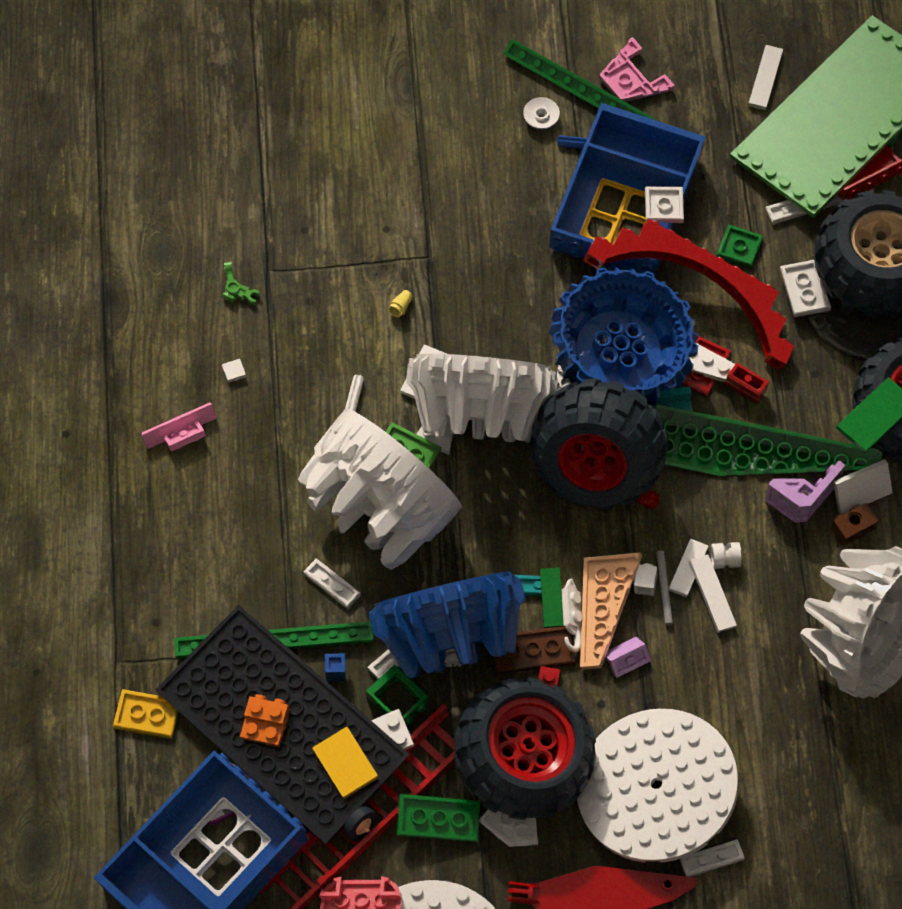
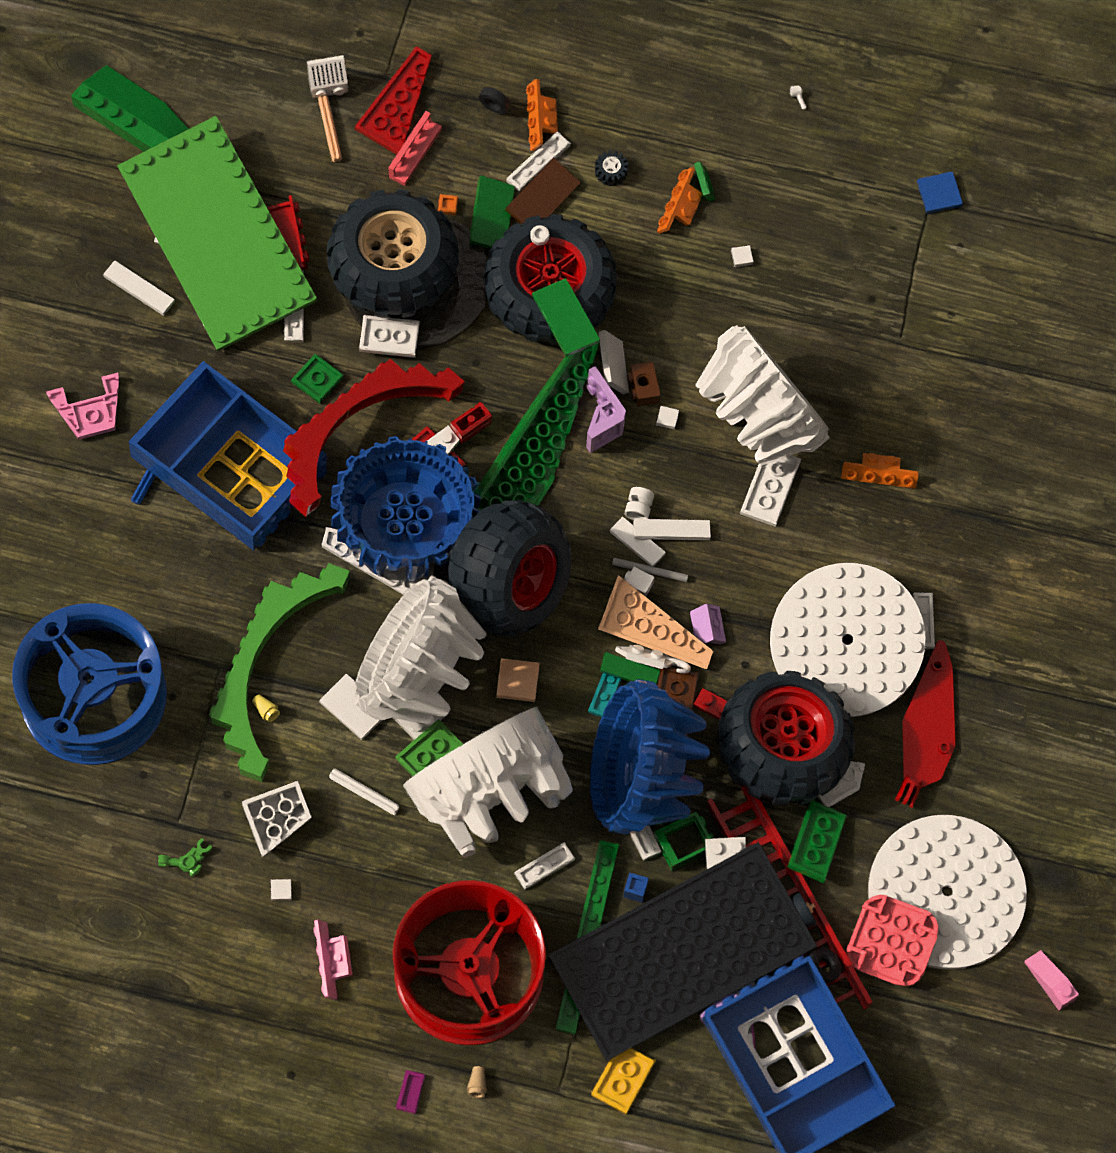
camera: 75 degrees left, 5 degrees up
orange plate [240,694,290,748] -> none
yellow tile [313,727,379,799] -> none
green plate [503,38,660,122] -> none
white dish [523,97,560,129] -> none
white tile [645,187,684,223] -> none
none -> blue wheel [12,603,167,765]
none -> bright green arch [209,563,350,782]
none -> white wedge [242,781,311,857]
none -> red wheel [393,880,545,1045]
none -> magenta tile [396,1070,426,1115]
none -> tan cone [467,1066,487,1098]
none -> light nougat slope [496,658,540,702]
none -> white tile [656,406,679,429]
none -> white tile [740,455,801,527]
none -> black tyre [809,948,842,984]
none -> orange bracket [841,453,919,489]

